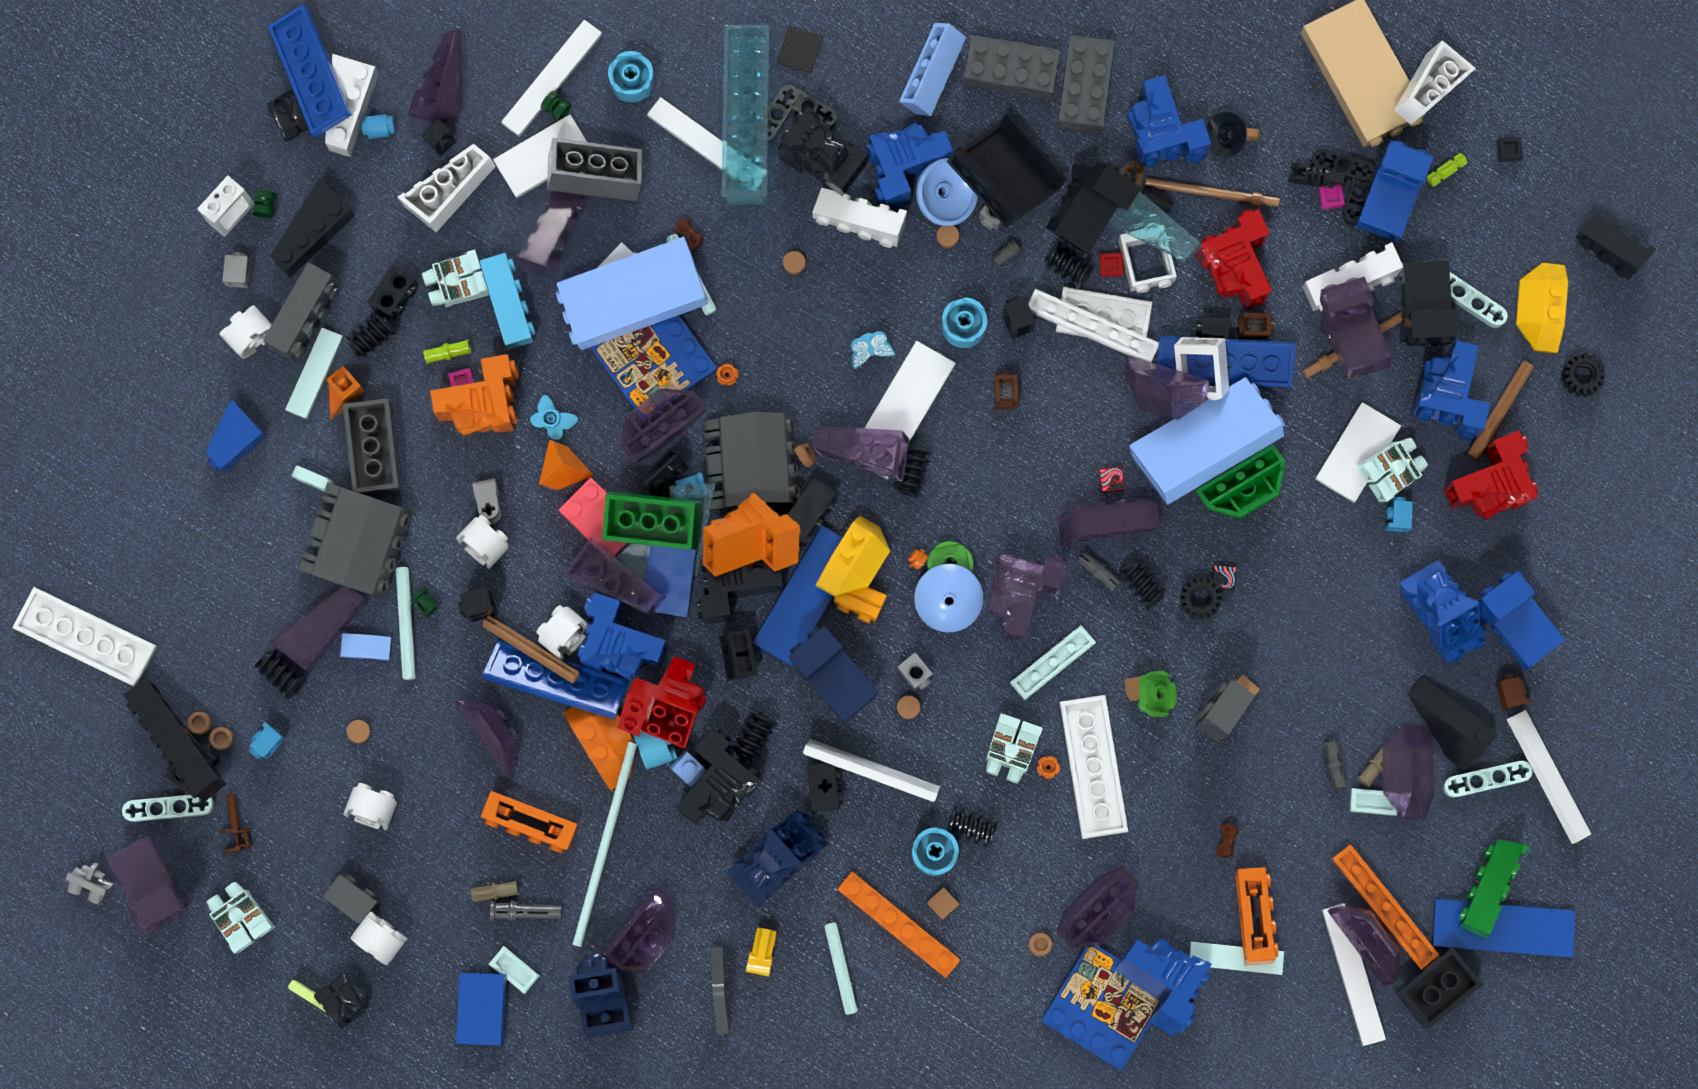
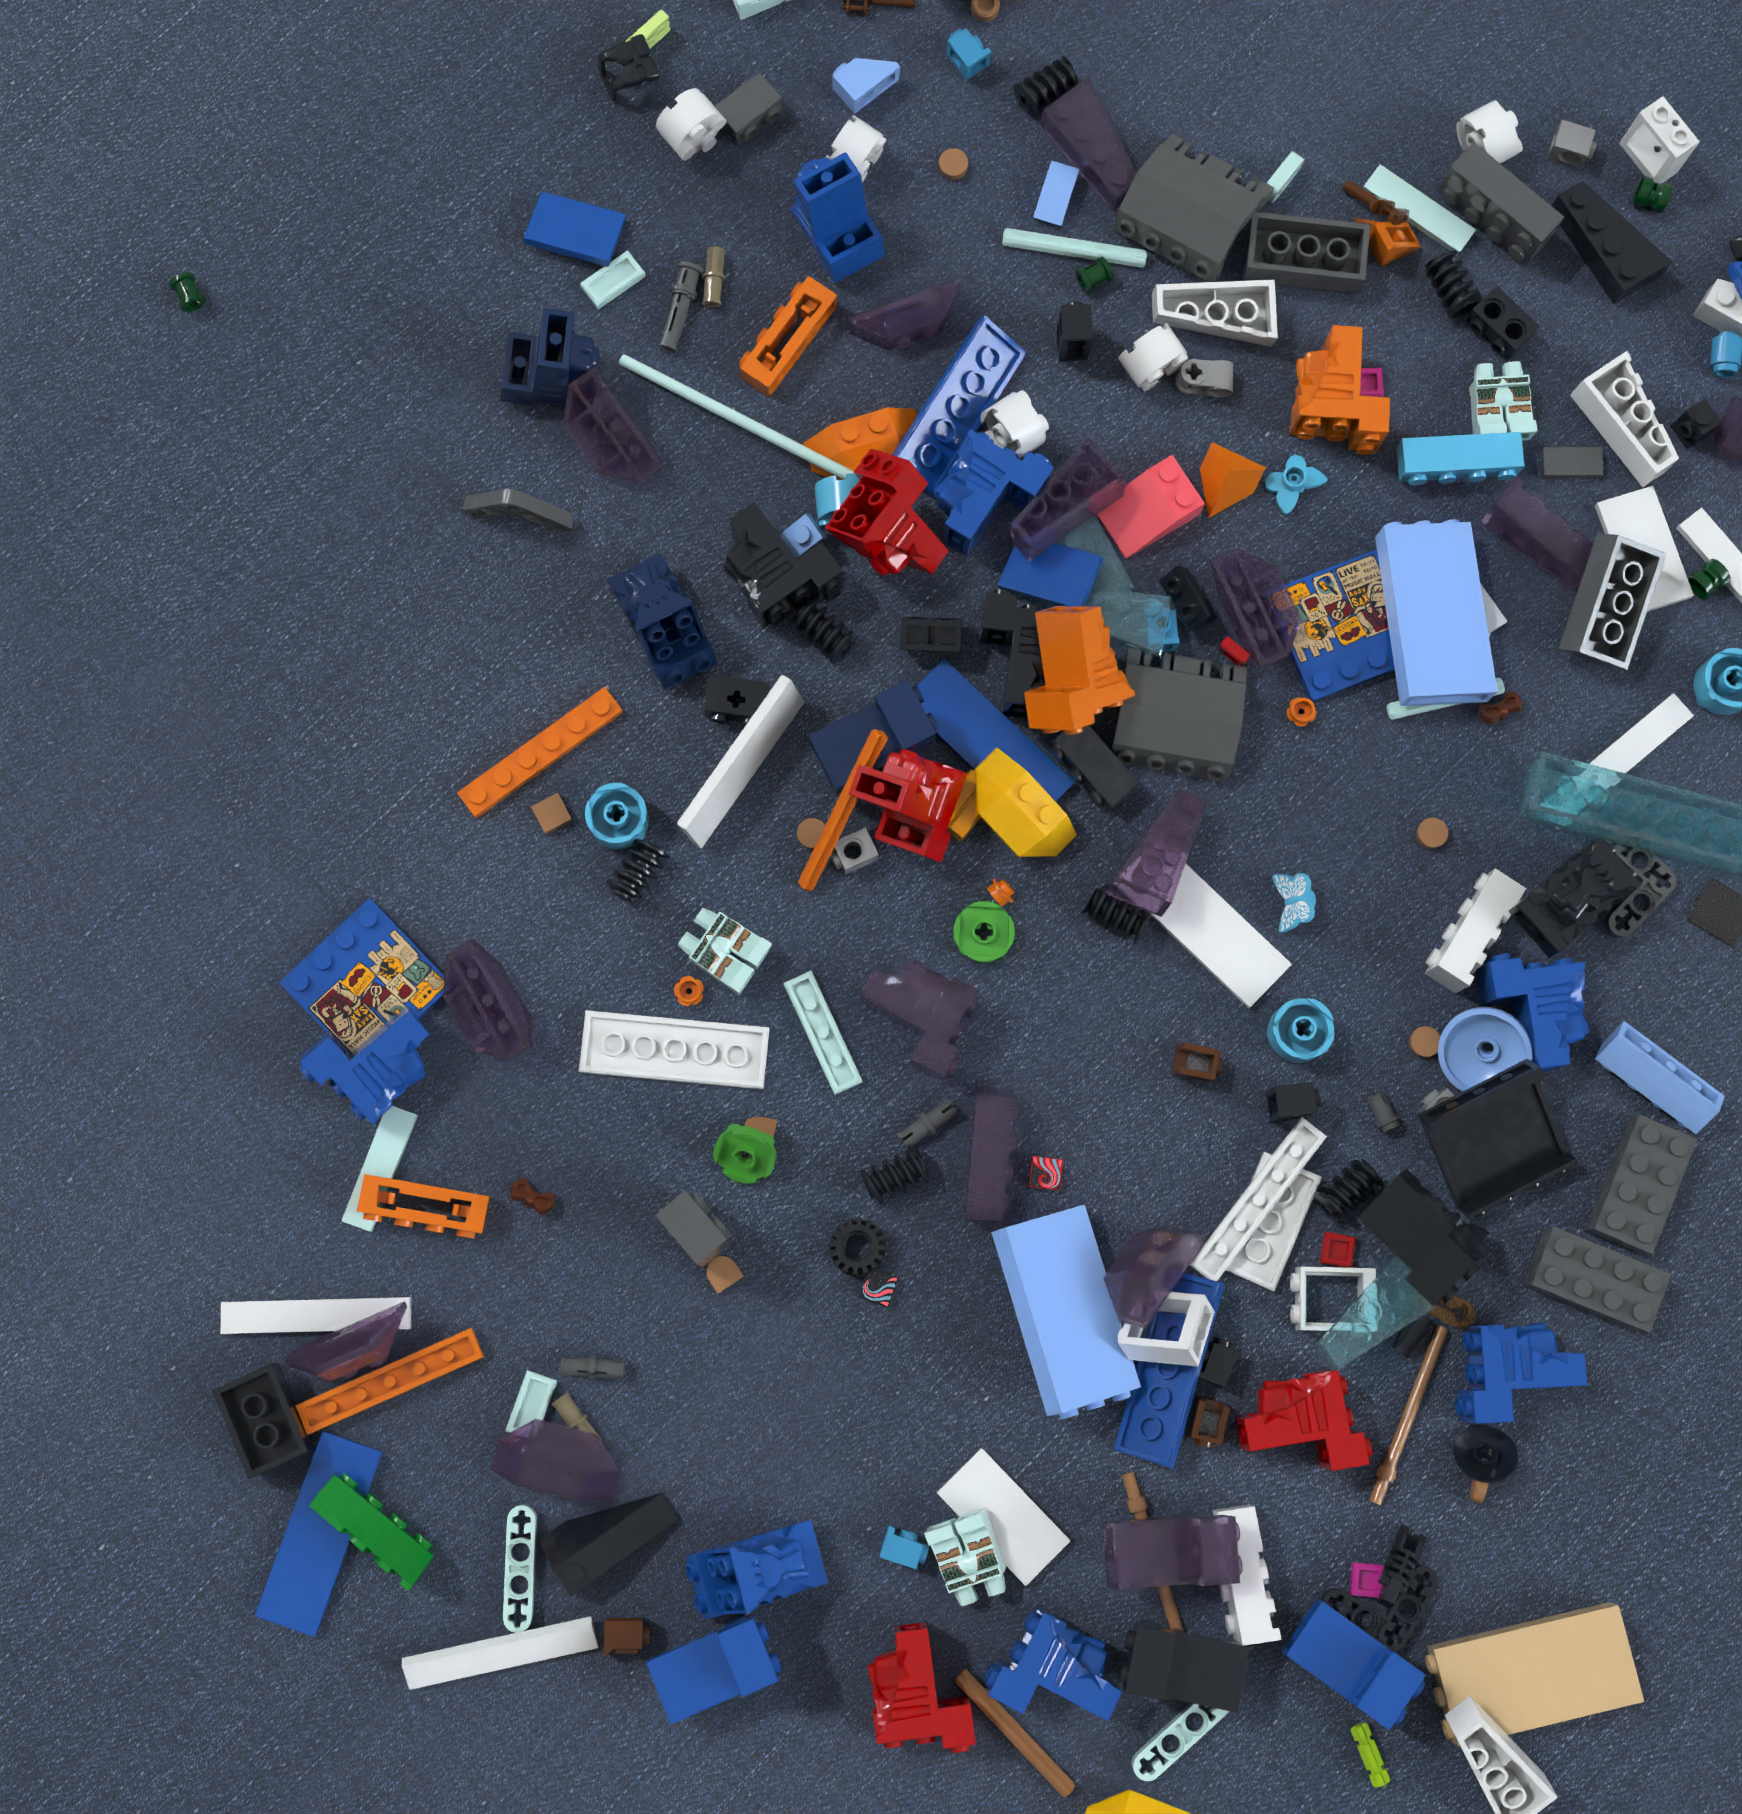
camera: 100 degrees right, 0 degrees up
blue slope [206,400,266,473] -> none
lime pin [423,340,471,364] -> none
medium nougat axle [482,616,580,683] -> none
green brick [602,492,702,550] -> none
yellow piece [746,927,777,977] -> none
medium nougat tile [794,443,816,468] -> none
light aqua axle [825,923,857,1015] -> none
light blue dish [914,564,983,632] -> none
medium nougat tile [1029,933,1052,956] -> none
green wedge [1195,444,1286,519] -> none
none -> blue brick [790,152,885,283]
none -> orange axle [798,729,888,891]
none -> light blue slope [833,58,900,114]
none -> red brick [848,749,967,863]
none -> white wedge [1152,280,1278,347]
none -> red tile [1219,636,1250,666]
none -> reddish brown piece [1342,180,1409,225]
none -> dark grey tile [1541,447,1604,479]

